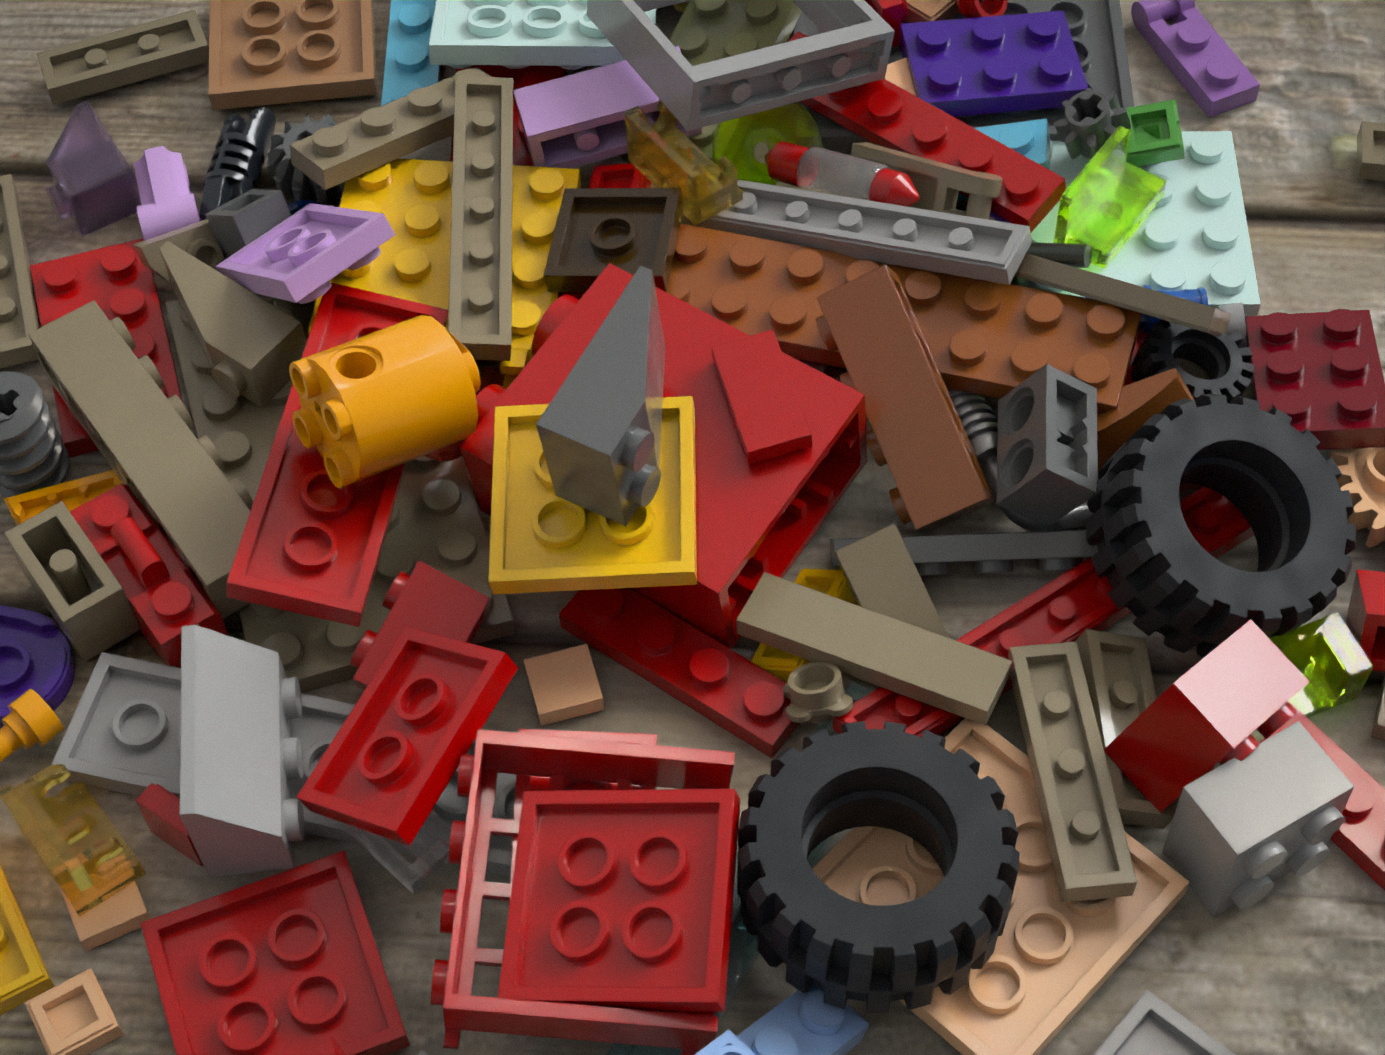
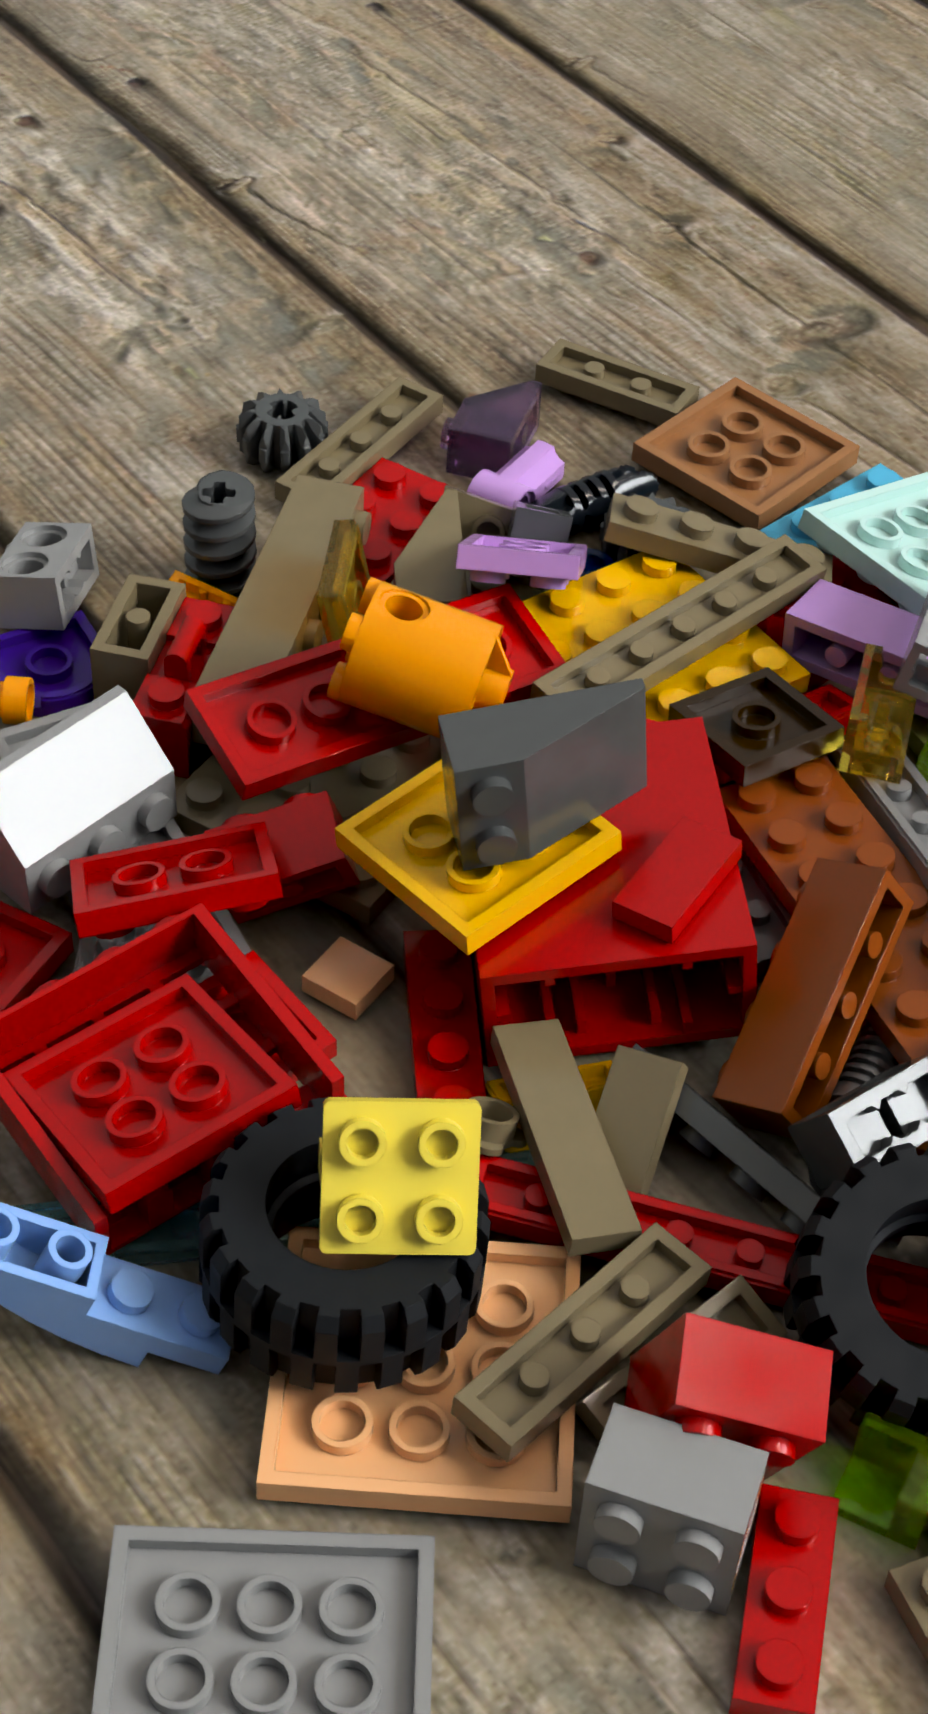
camera: 45 degrees right, 10 degrees down
none -> clear yellow plate [316,519,370,643]
none -> light yellow bracket [318,1097,482,1256]

